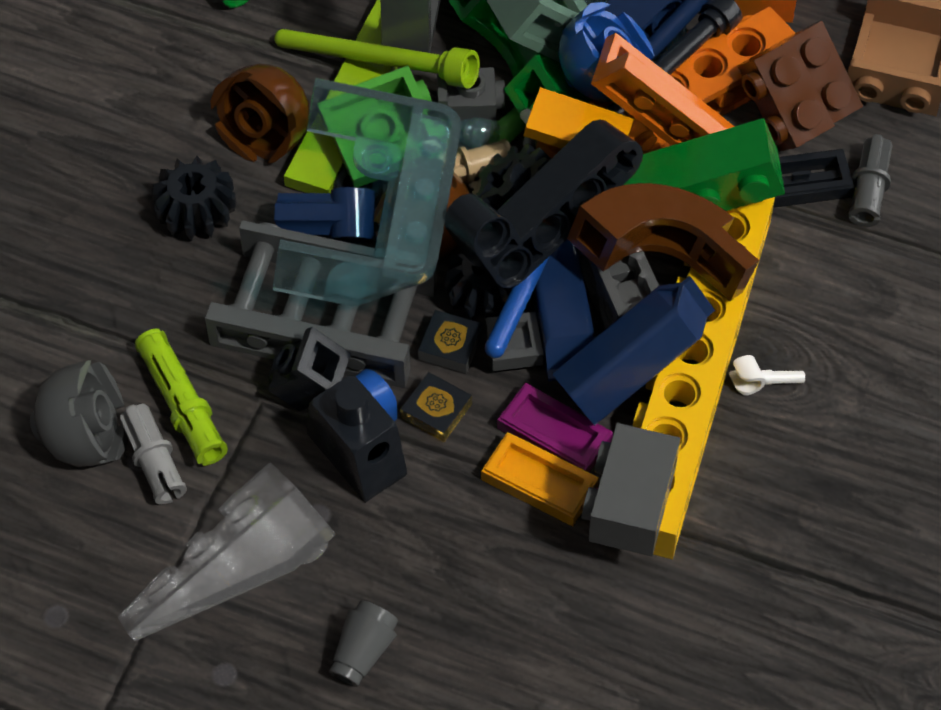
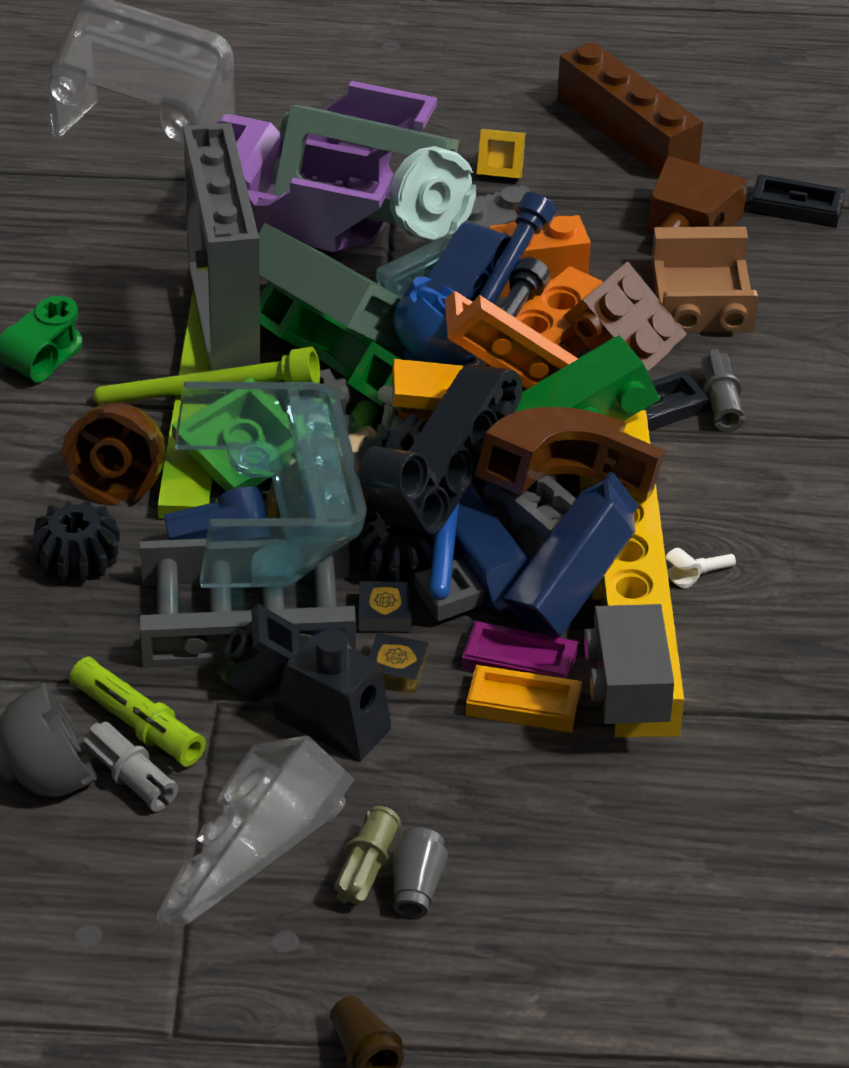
camera: 20 degrees left, 15 degrees down
none -> olive axle [334,806,401,905]

